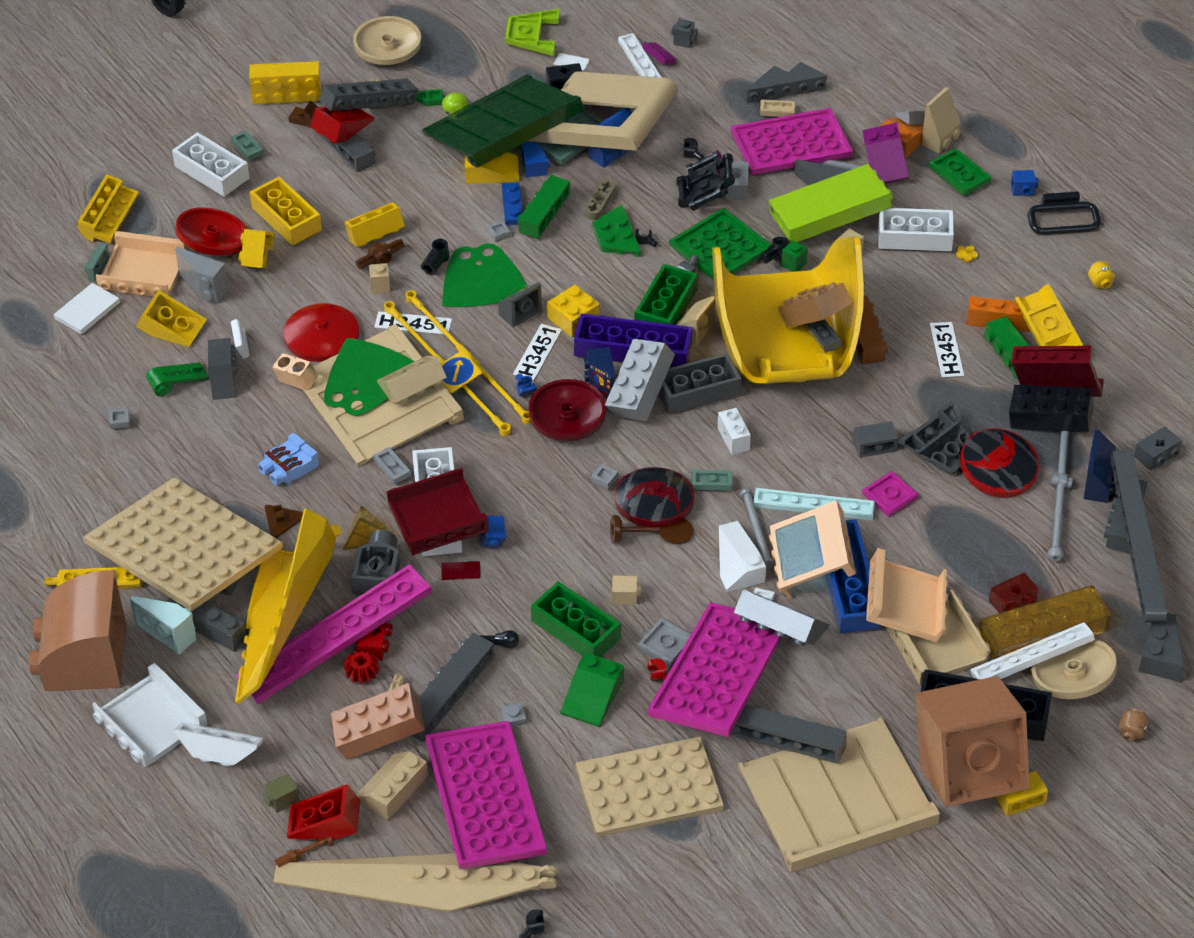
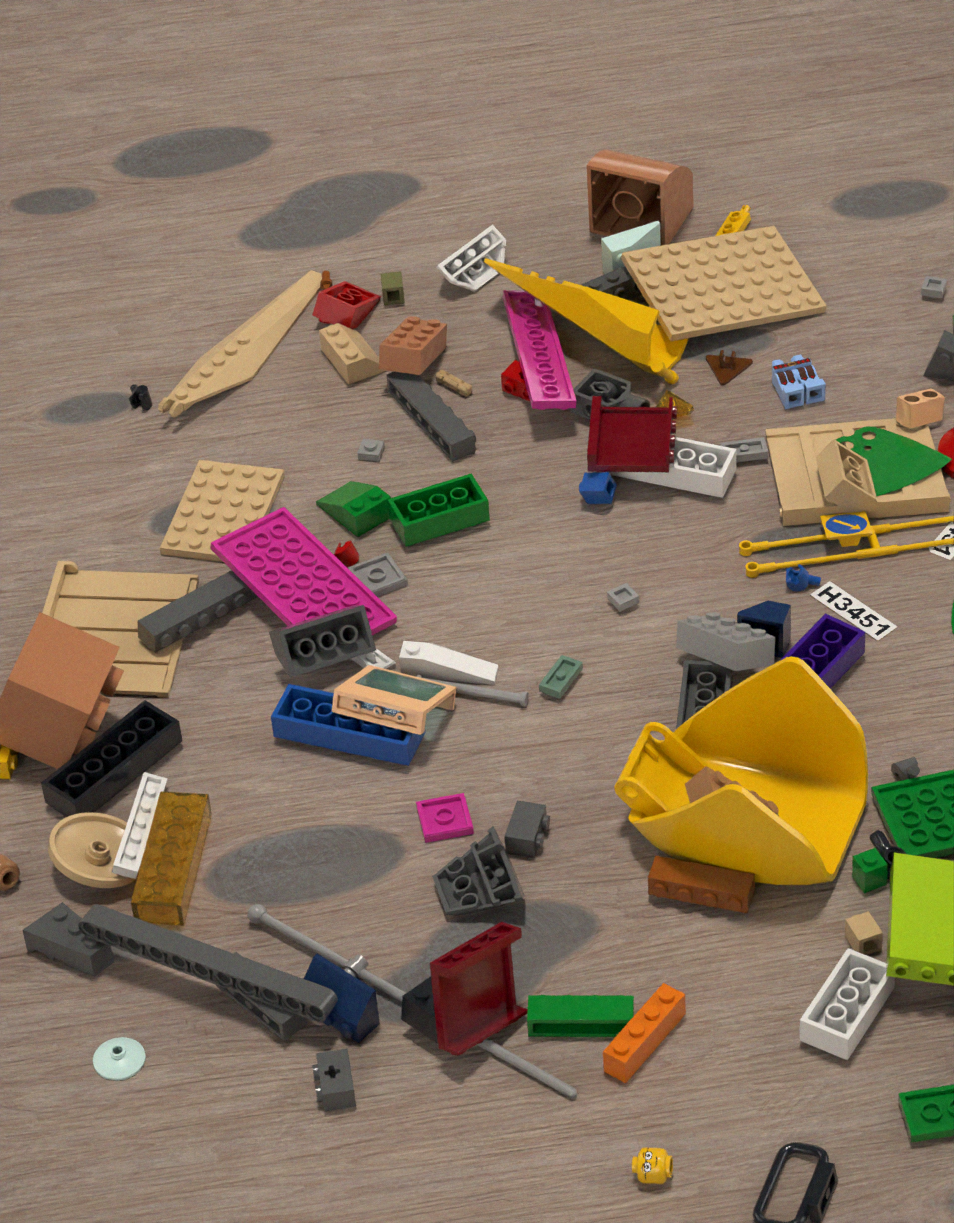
camera: 120 degrees right, 5 degrees down
white panel [92,663,208,768] -> none
red gear [344,648,380,685] -> none
dark pink plate [425,721,547,870] -> none
dark red sticker [441,561,480,580] -> none
black piece [479,630,519,649] -> none
dark grey slope [498,282,542,327] -> none
dark red dish [529,379,606,441] -> none
yellow brick [547,284,600,337] -> none
reddish brown piece [610,515,693,544] -> none
tan brick [612,576,641,605] -> none
dish [615,467,694,527] -> none
green brick [634,264,698,325] -> none
white brick [718,408,751,455] -> none
light aqua tile [754,488,875,520] -> none
light nougat panel [866,548,949,642] -> none
tan panel [886,589,991,685] -> none
white sticker [930,322,964,377] -> none
yellow plant [955,245,978,262] -> none
dish [960,428,1039,498] -> none
clear red brick [989,572,1039,617] -> none
blue brick [1010,170,1038,196] -> none
yellow piece [1015,283,1084,346] -> none

